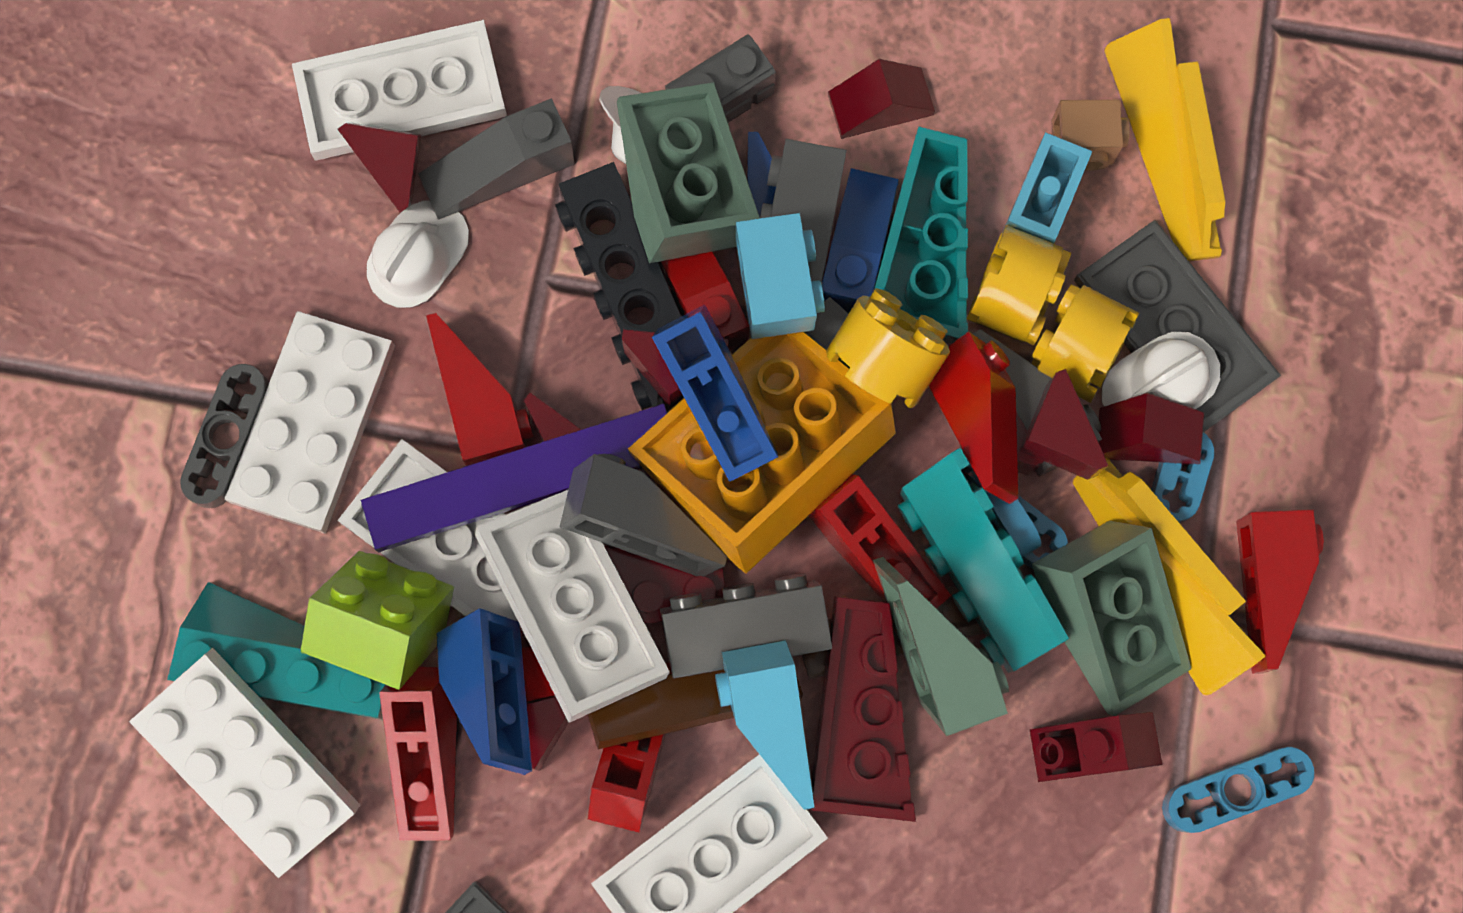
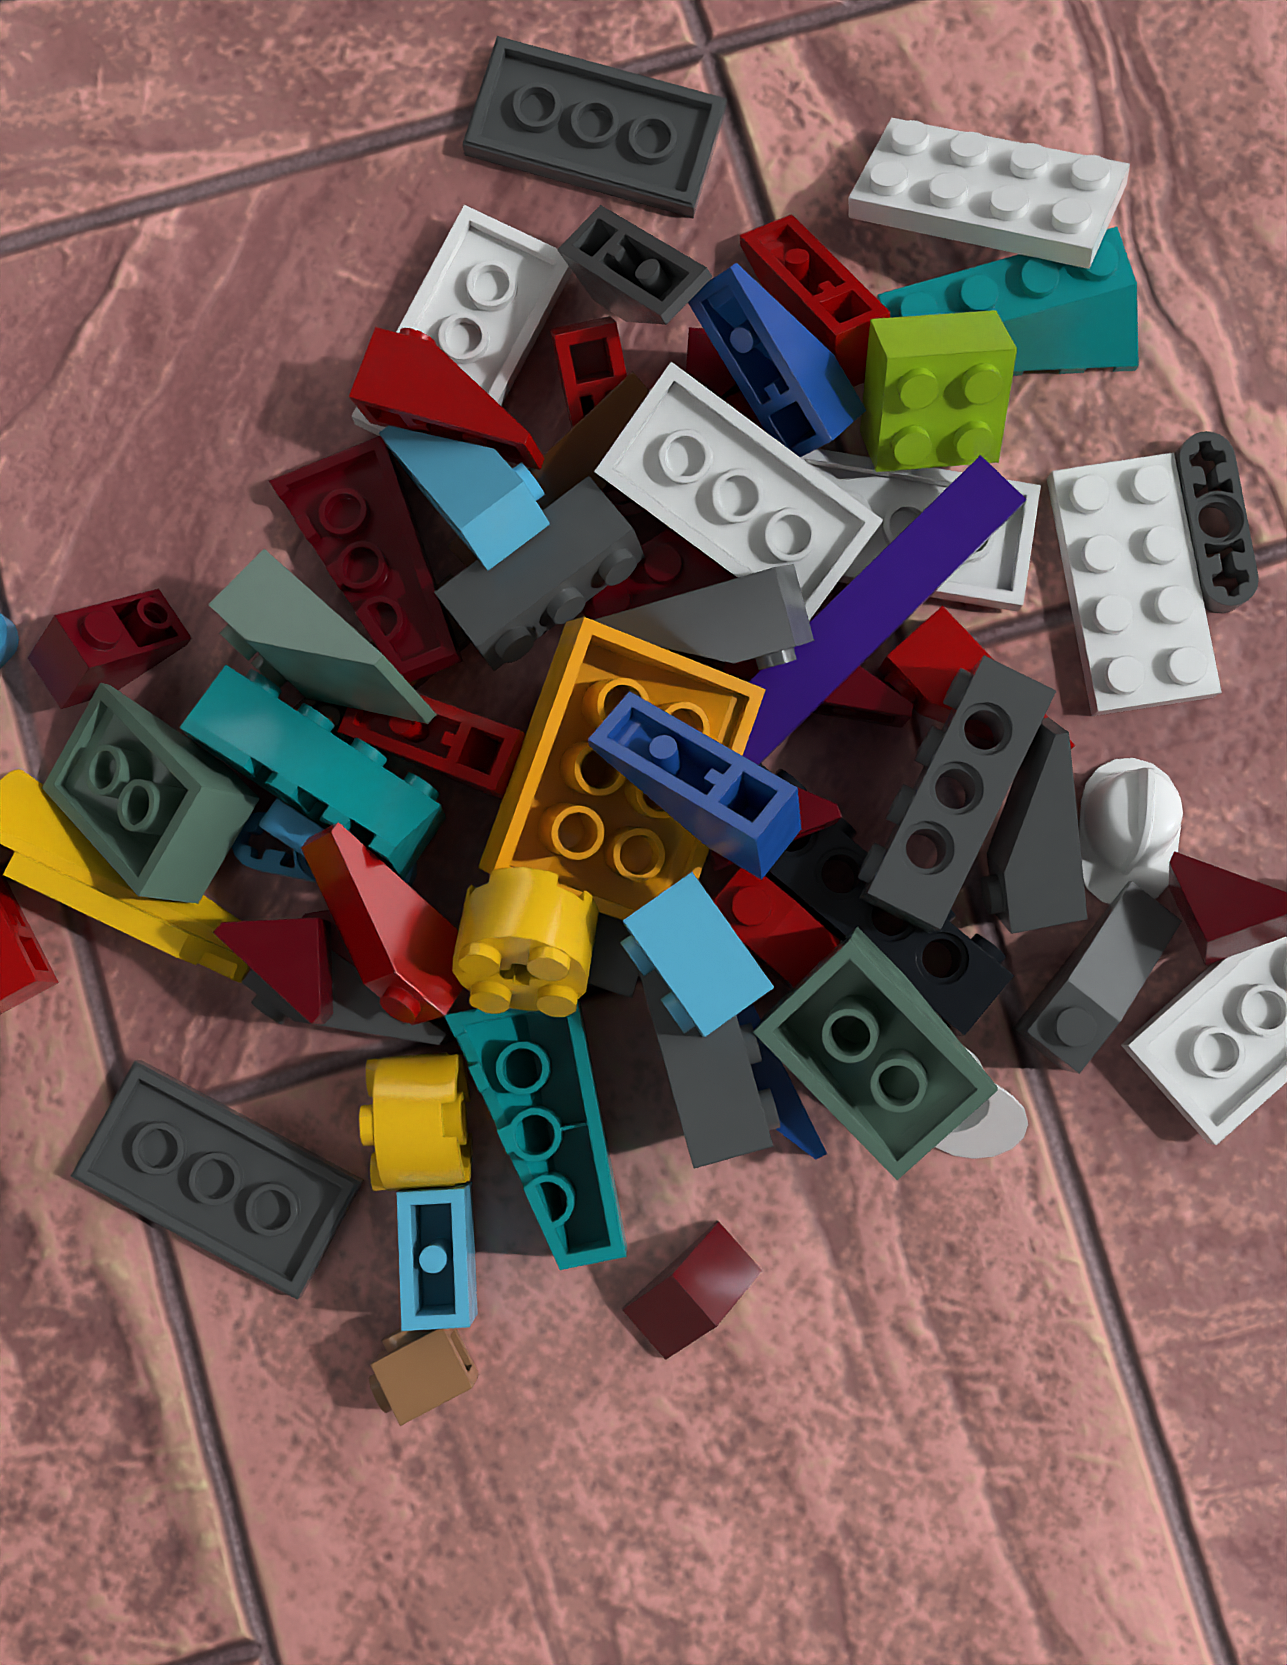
camera: 155 degrees right, 5 degrees up
dark grey brick [665,34,776,123] -> none
blue slope [822,168,899,314] -> none
yellow brick [1031,284,1140,403] -> none
dark red slope [1099,393,1204,464] -> none
white piece [1102,332,1220,409] -> none
yellow wedge [1104,18,1225,261] -> none
dark azure beam [1151,432,1214,523] -> none
none -> red slope [349,327,545,470]
none -> dark grey slope [557,205,713,325]
none -> dark grey brick [857,655,1056,933]
none -> dark grey slope [981,717,1088,934]

